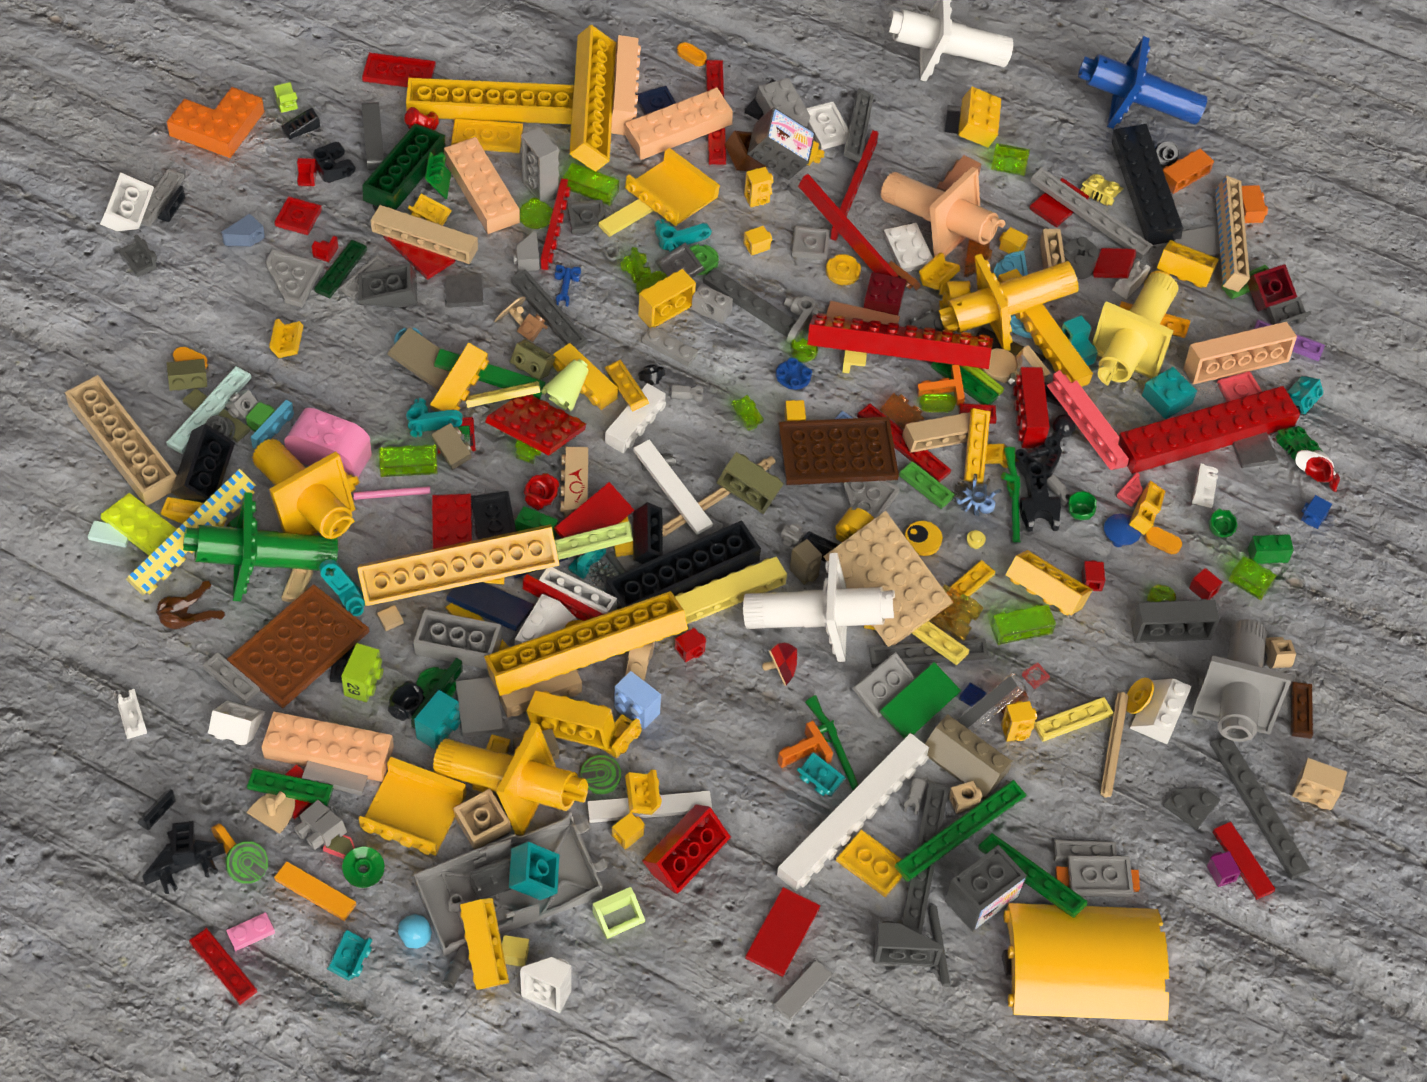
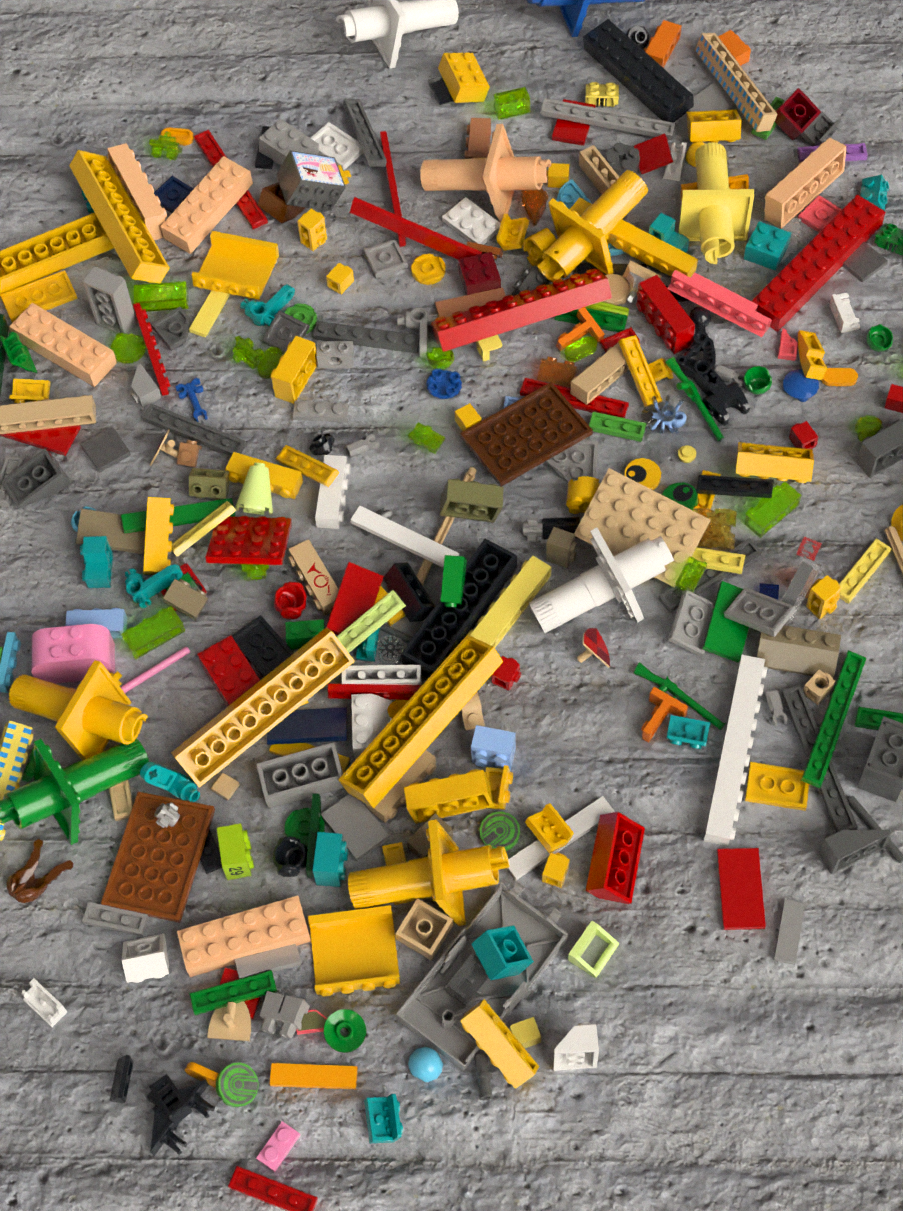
camera: 20 degrees left, 5 degrees up
none -> light blue brick [65,608,127,639]
none -> teal brick [80,536,113,588]
none -> clear neon green hips [149,131,183,160]
none -> light grey gear [154,803,180,828]
none -> green slope [441,555,467,608]
none -> green tile [662,482,698,511]
none -> clear neon green hips [675,556,707,592]
none -> black tile [696,475,774,498]
none -> light grey tile [724,588,795,637]

